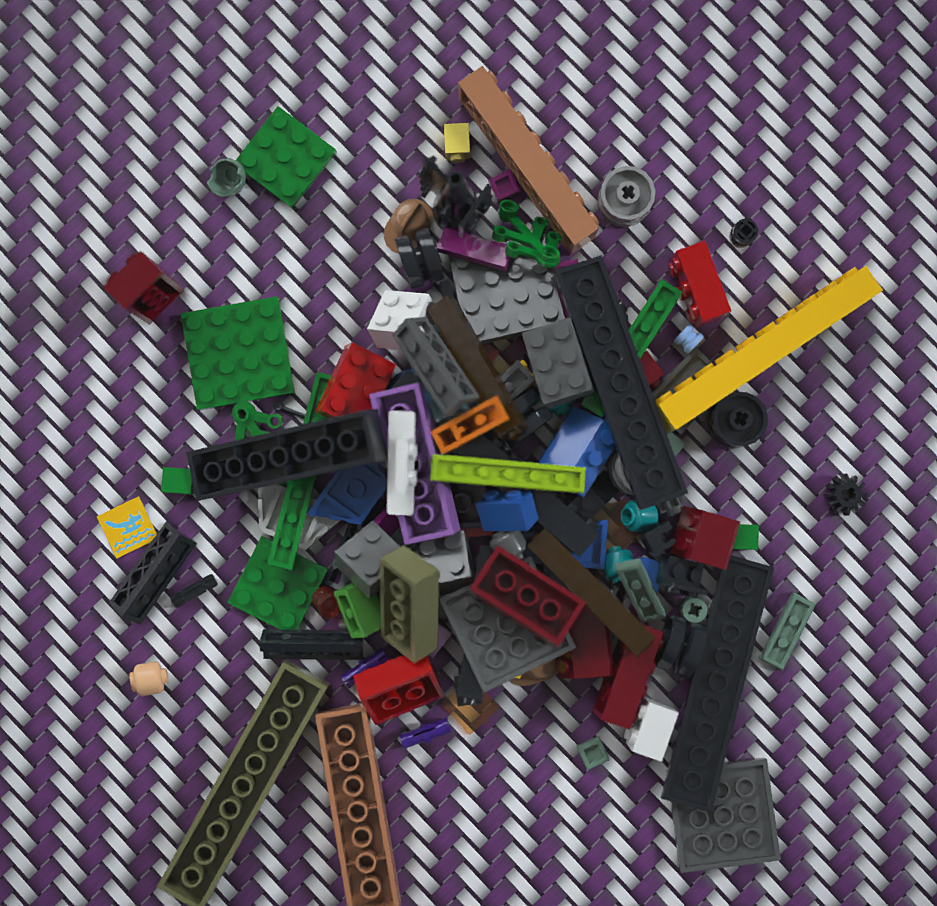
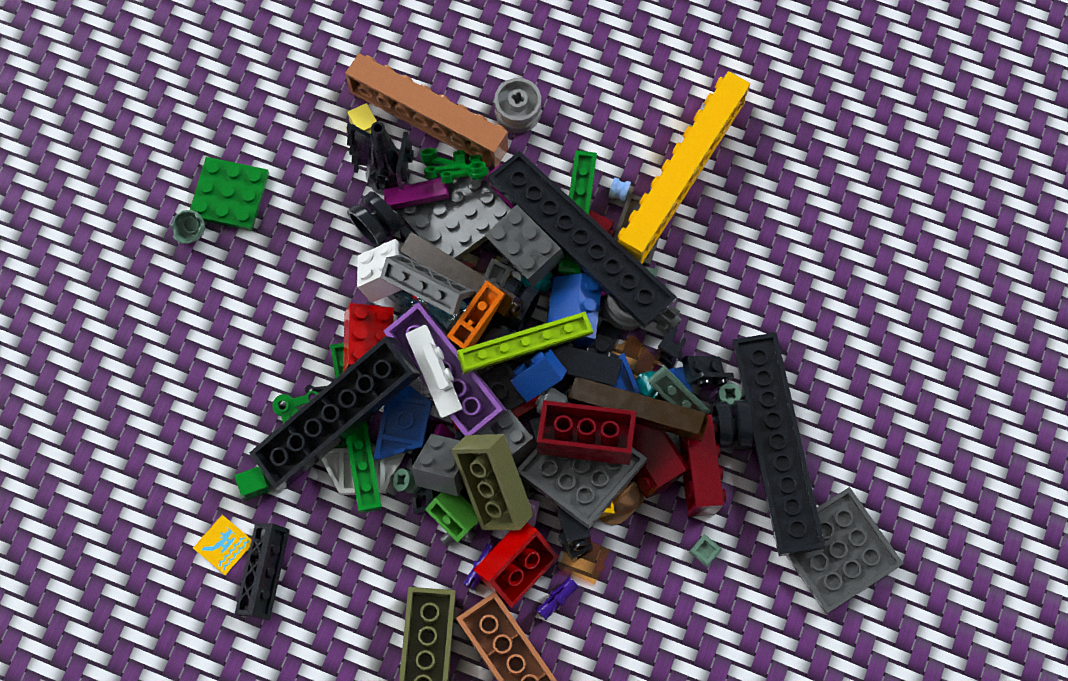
camera: 25 degrees left, 15 degrees down
dark red brick [103,250,185,325] -> none
light nougat head [130,661,169,696] -> none
black axle [170,574,218,608] -> none
green plate [181,296,296,411] -> none
green plate [227,536,328,630] -> none
black fence [259,629,364,660] -> none
clear red wheel [312,586,341,619] -> none
medium nougat piece [384,199,433,254] -> none
magenta tile [488,170,521,203] -> none
teal head [621,500,659,532] -> none
white brick [624,697,678,762] -> none
red brick [668,240,732,328] -> none
dark red slope [669,505,740,570] -> none
black wheel [707,392,768,448] -> none
black wheel [729,218,759,248] -> none
green brick [733,524,759,550] -> none
sand green tile [759,592,816,671] -> none
black gear [823,473,868,516] -> none
none -> sand green wheel [393,469,420,494]

